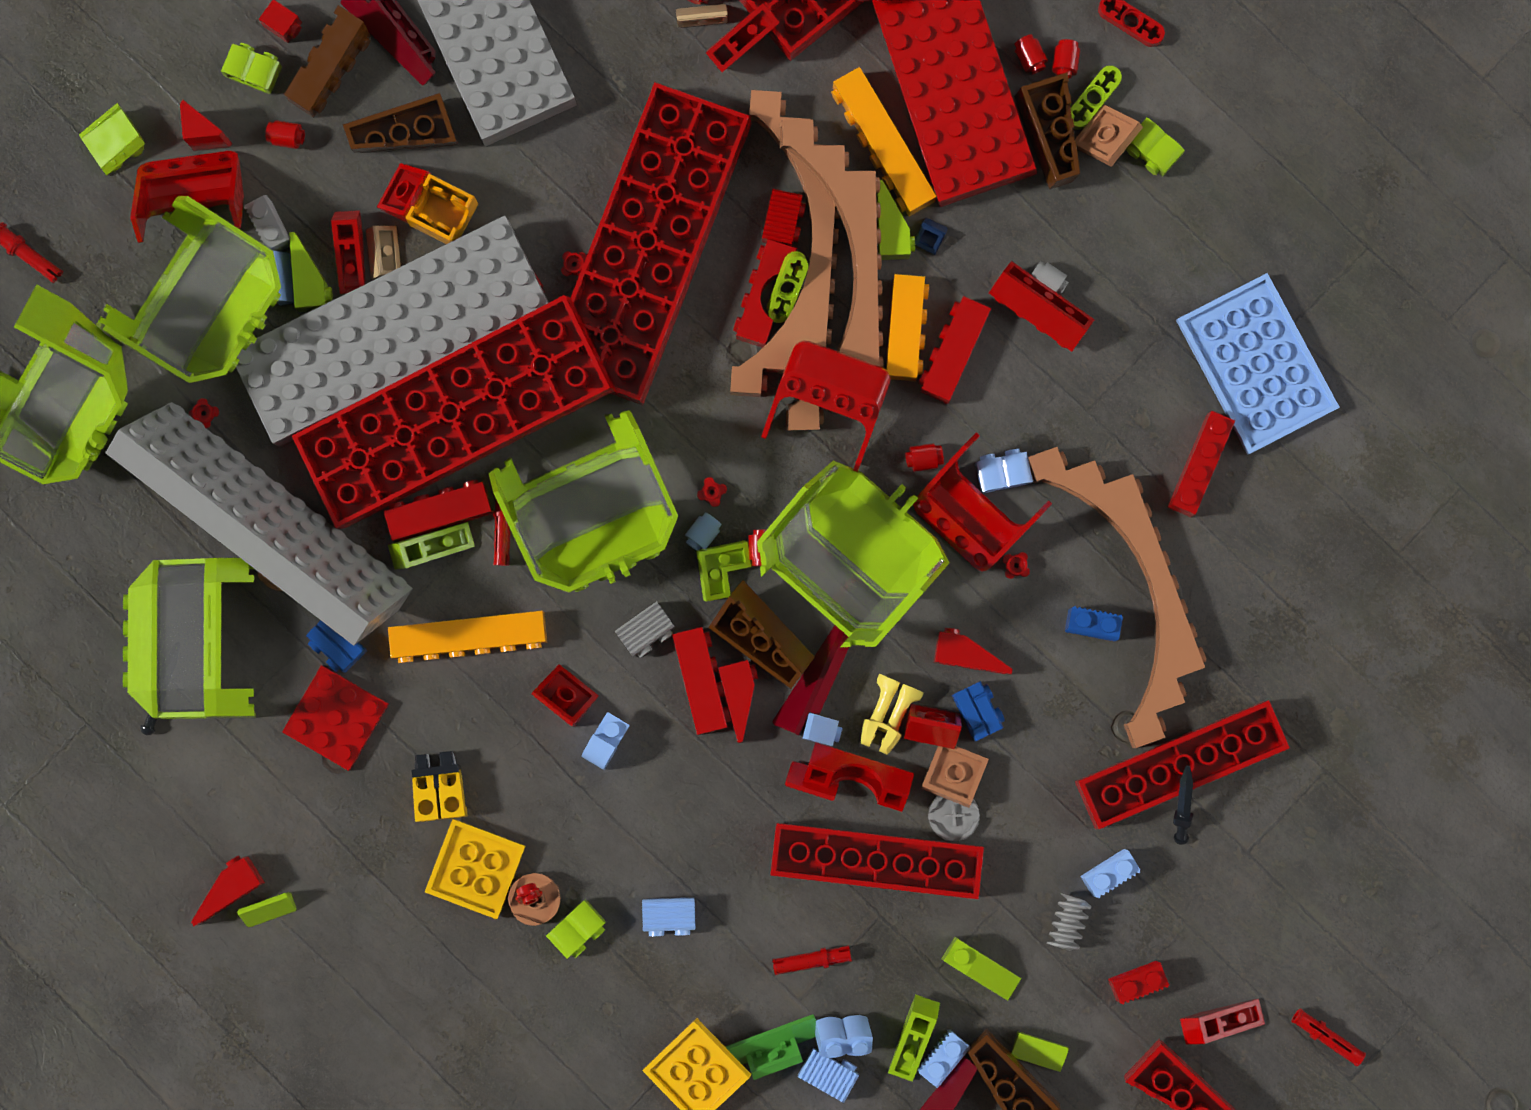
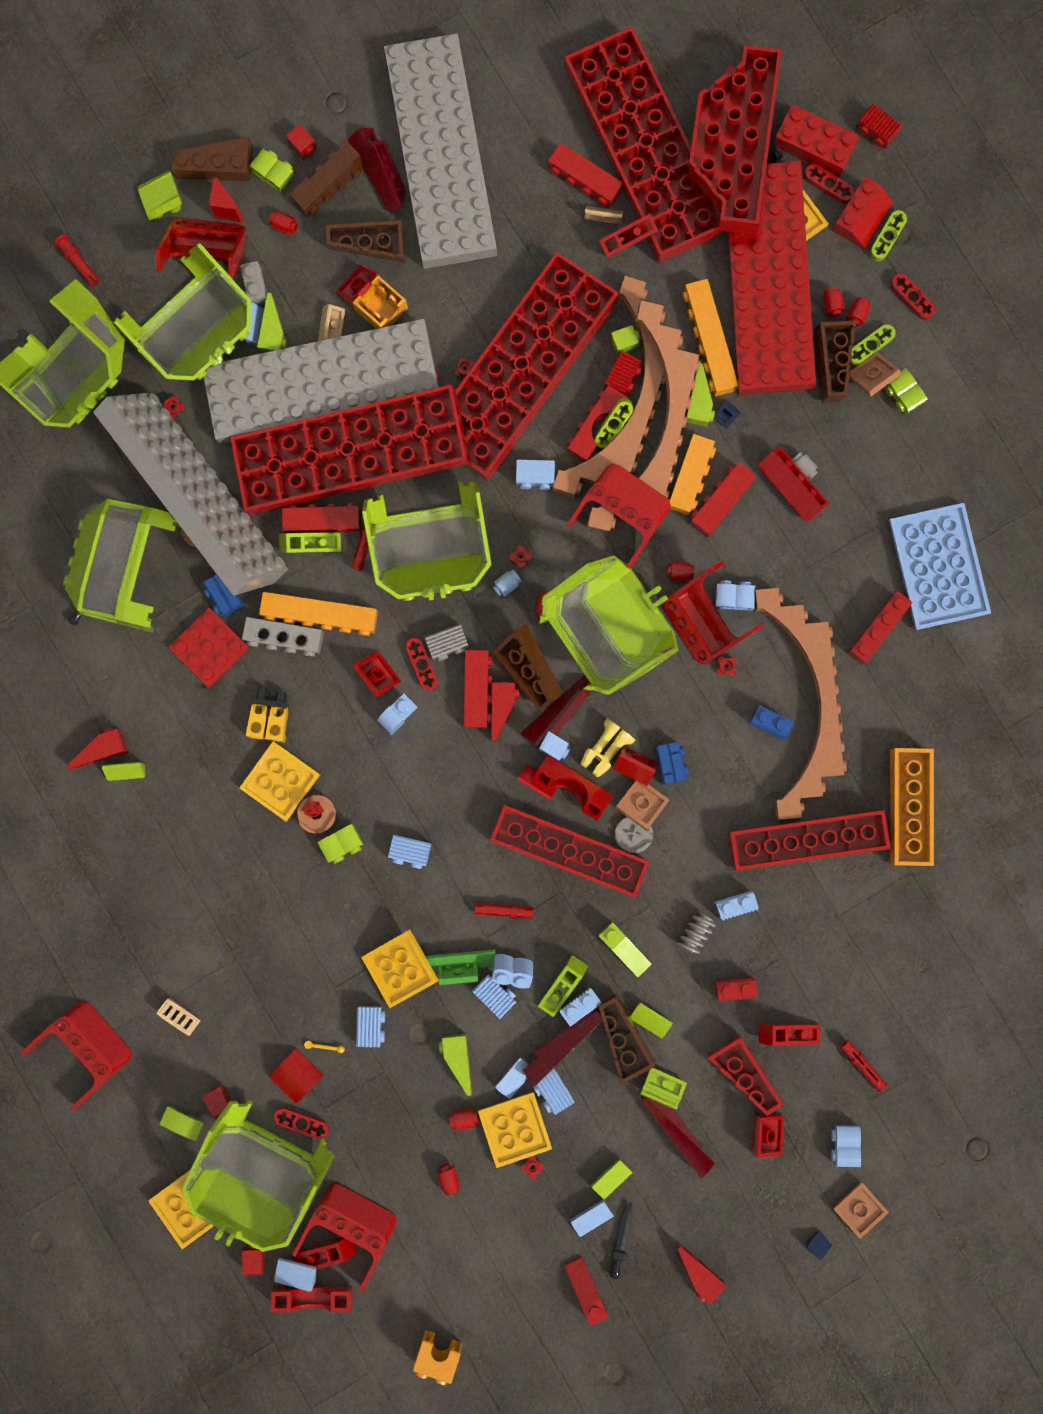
camera: 20 degrees right, 0 degrees up
red slope [331,210,365,294] -> none
lime plate [696,541,751,602] -> none
red slope [933,628,1013,675] -> none
black sword [1173,765,1193,845] -> none
none -> reddish brown wedge [172,136,252,181]
none -> light grey brick [242,617,324,657]
none -> red beam [406,638,438,691]
none -> light blue brick [516,460,555,490]
none -> lime brick [610,325,641,356]
none -> light orange brick [890,748,934,866]

